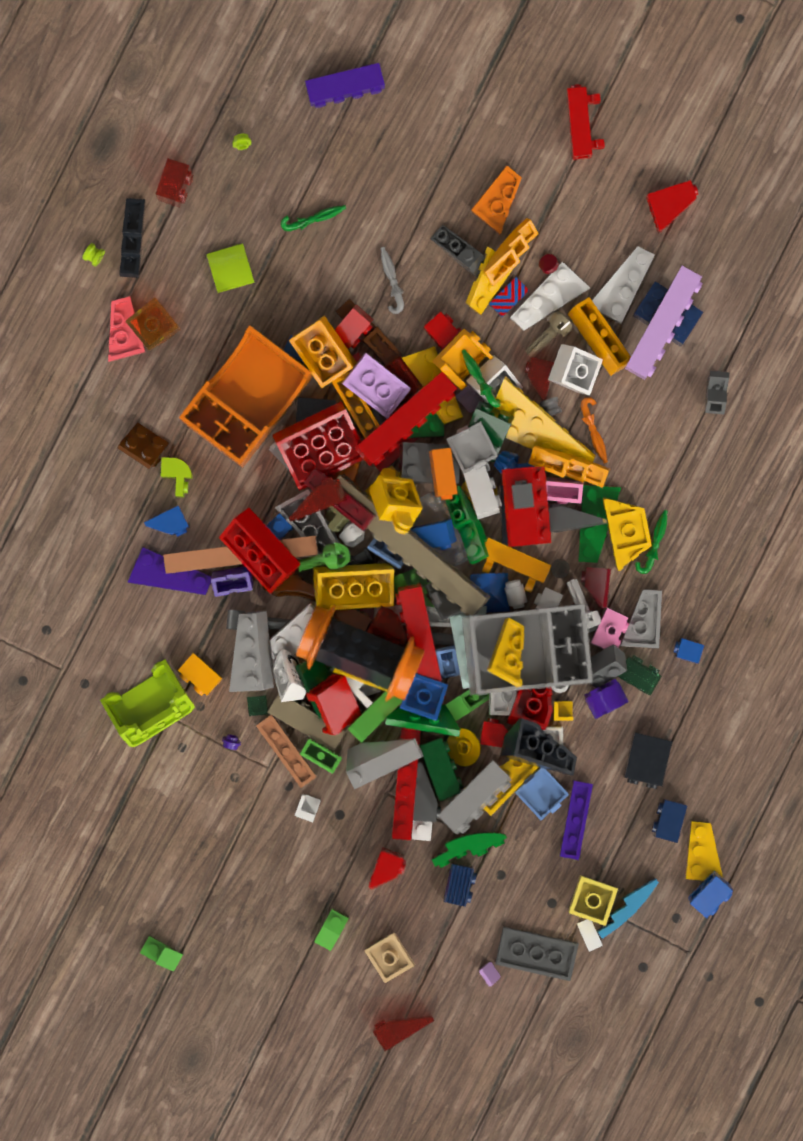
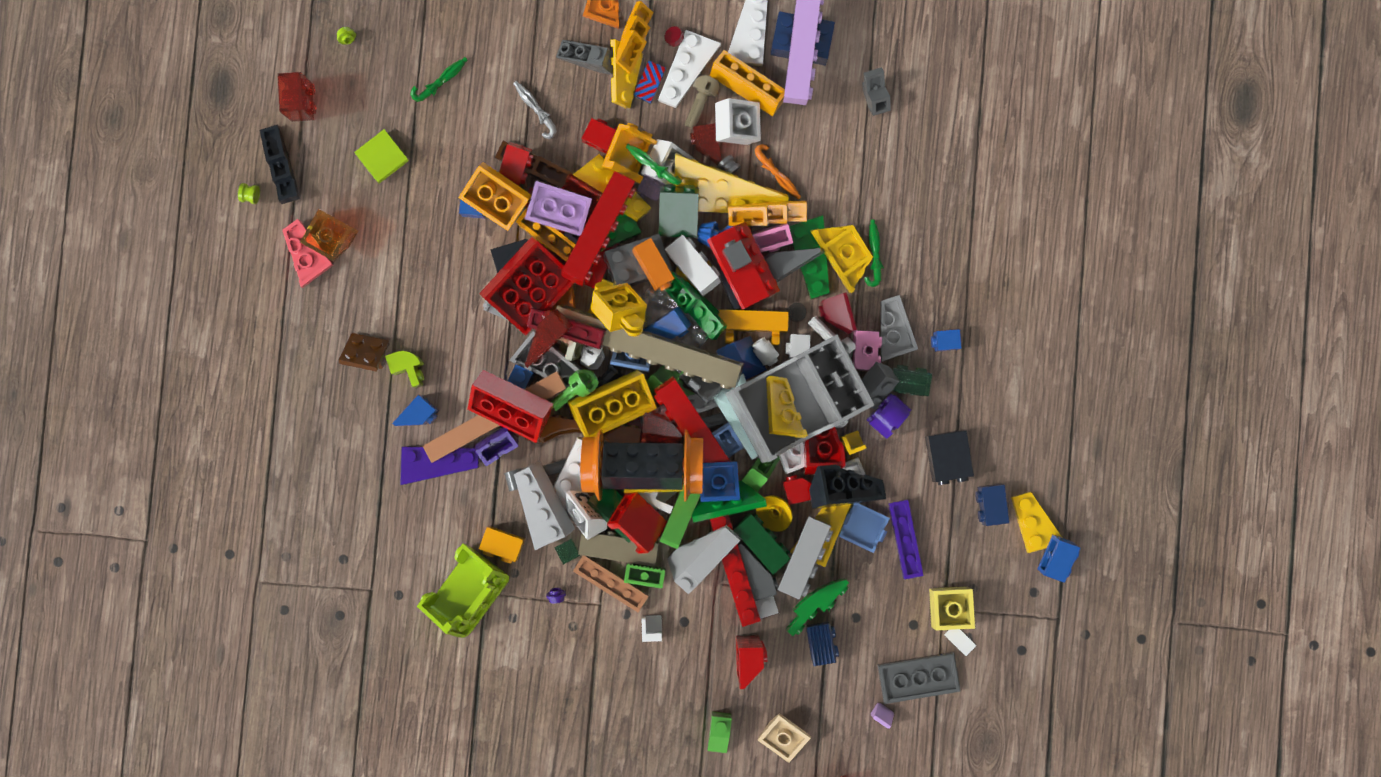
camera: 25 degrees left, 0 degrees up
orange piece [179,326,313,468] -> none
light grey piece [447,422,498,474] -> none
dark azure slope [597,878,659,939] -> none

